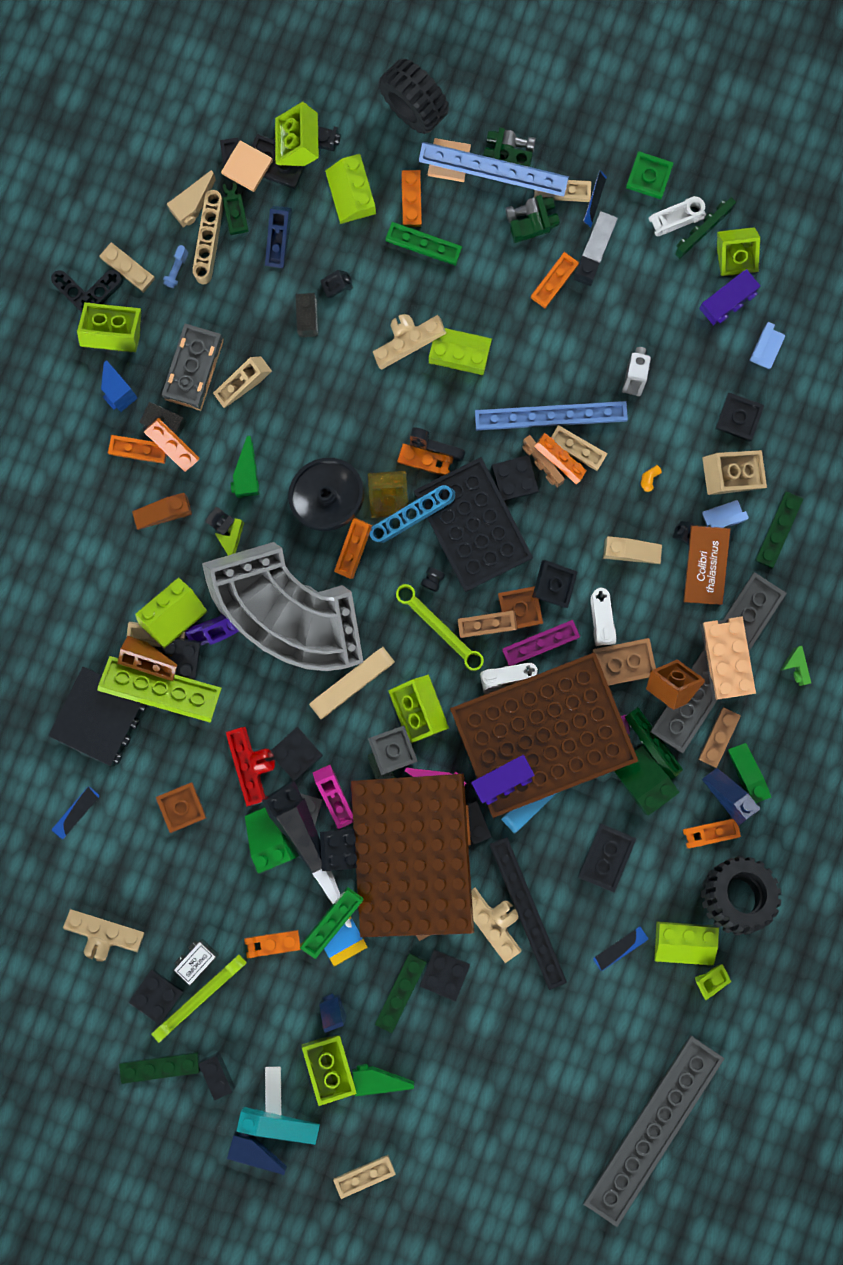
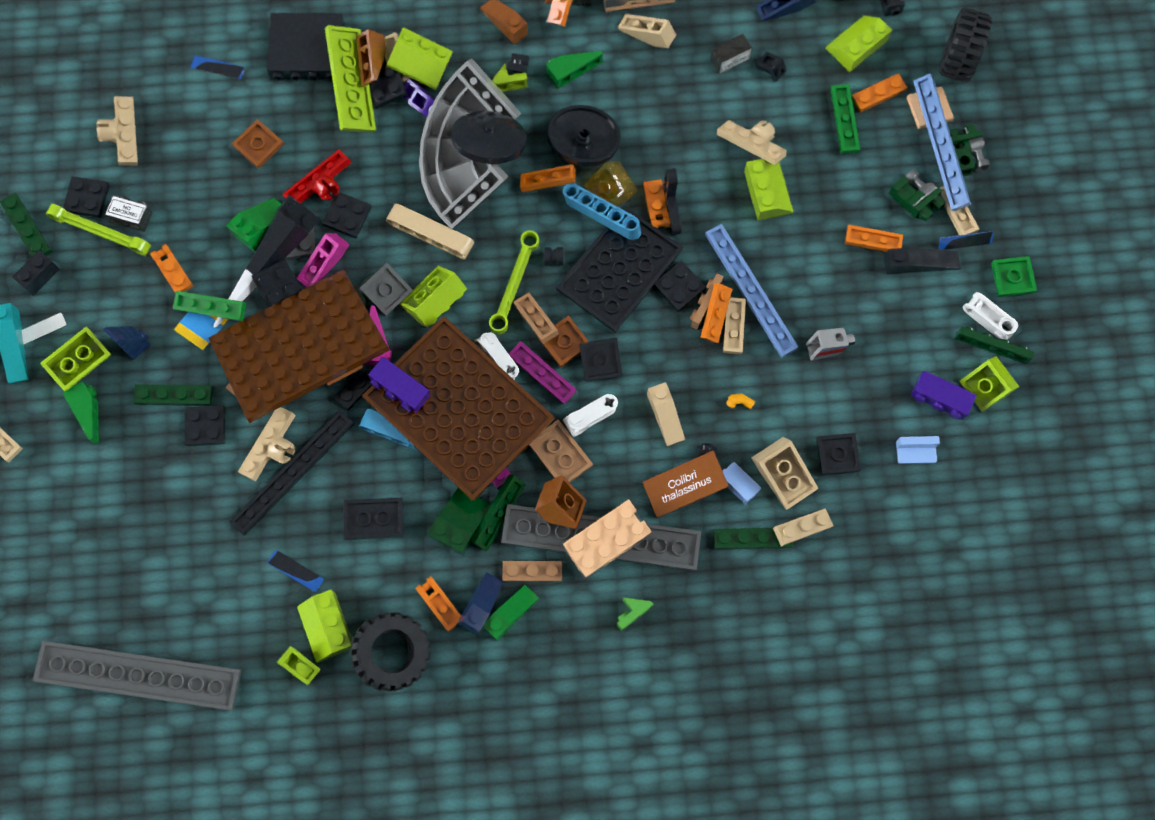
camera: 60 degrees right, 10 degrees down
none -> black dish [451,111,526,164]
none -> tan plate [773,508,833,546]

